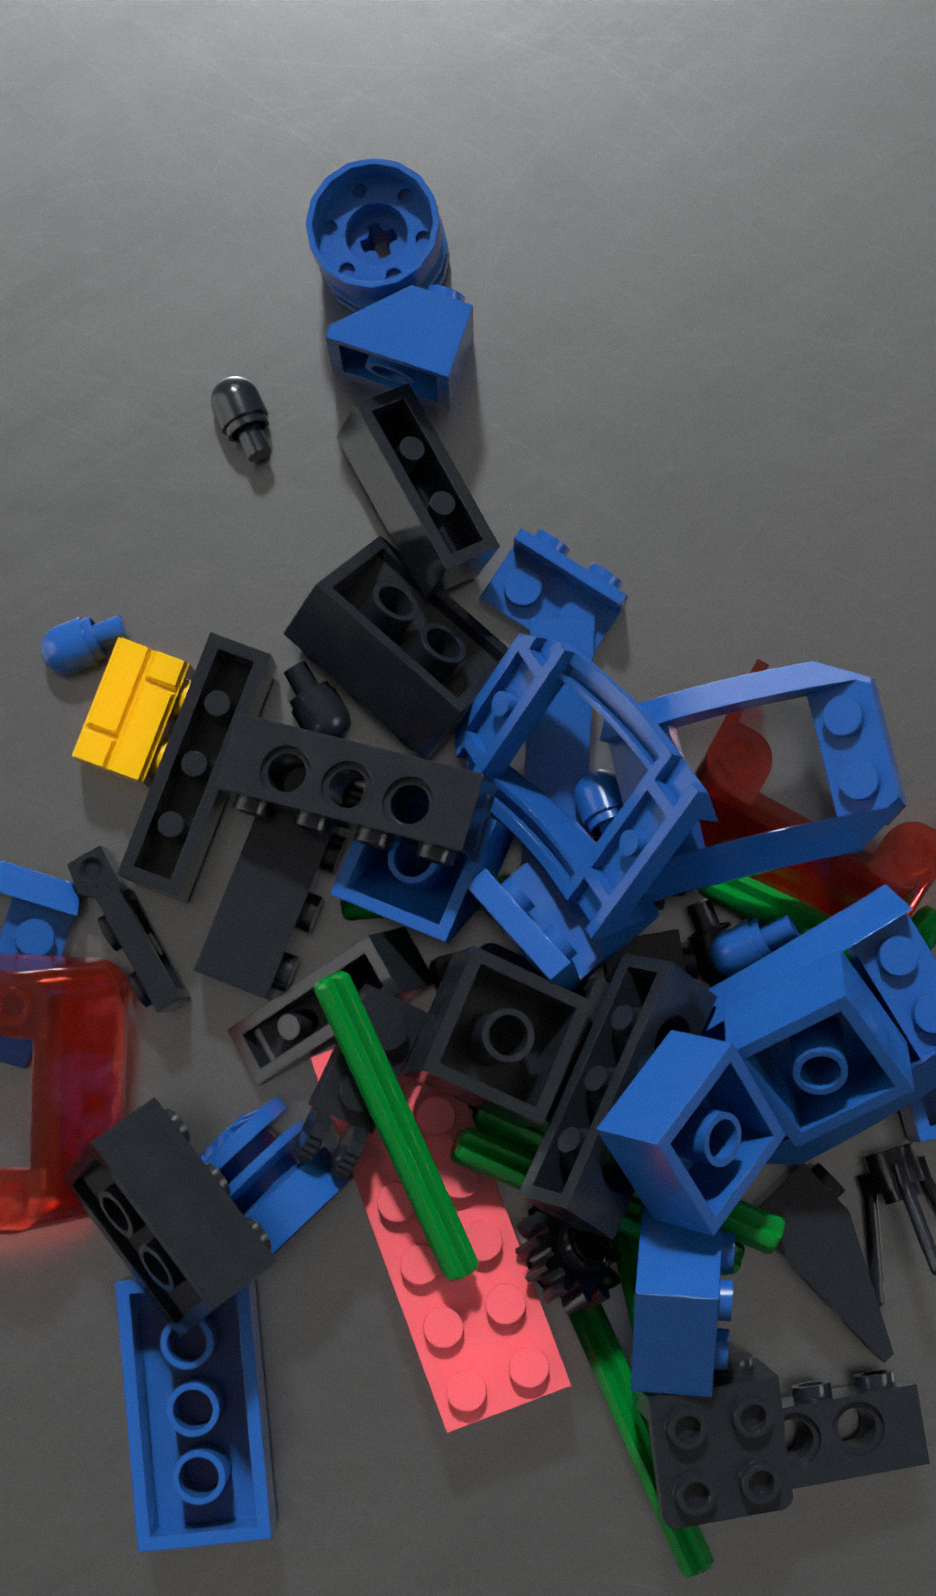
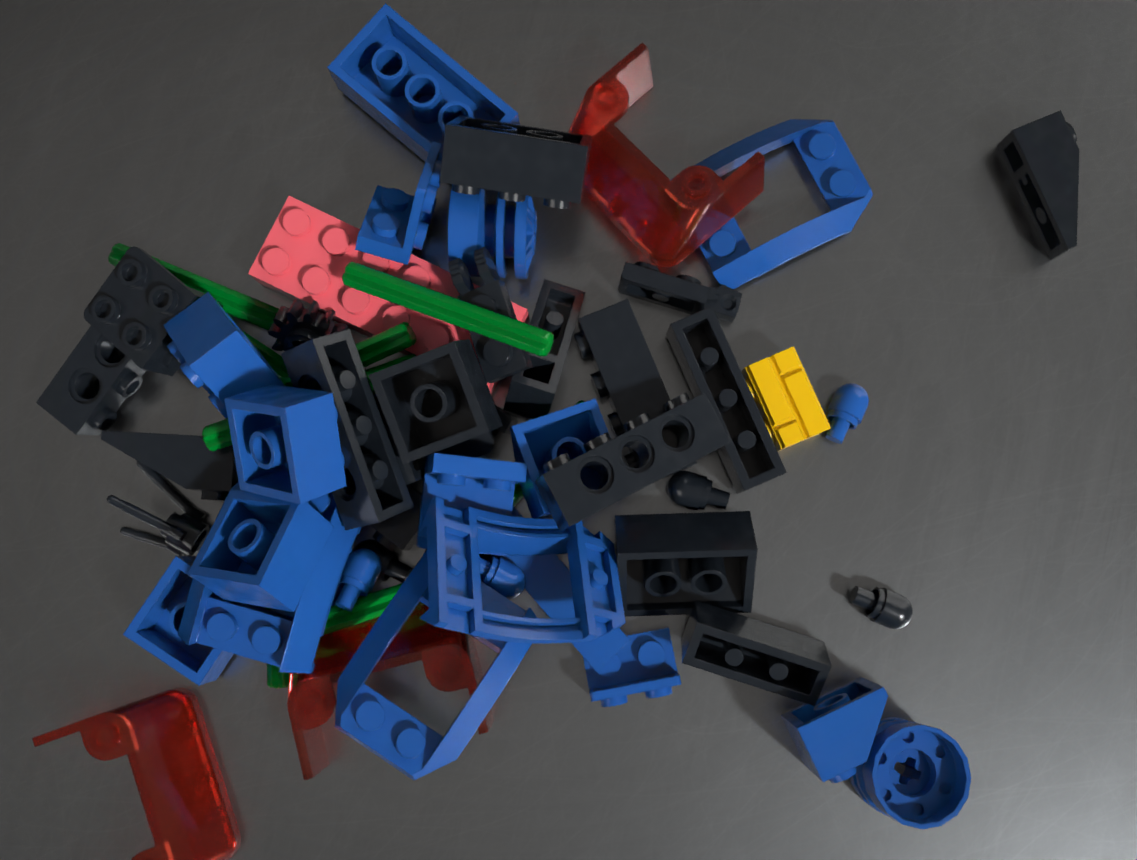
camera: 140 degrees right, 0 degrees up
none -> blue bracket [355,141,442,265]

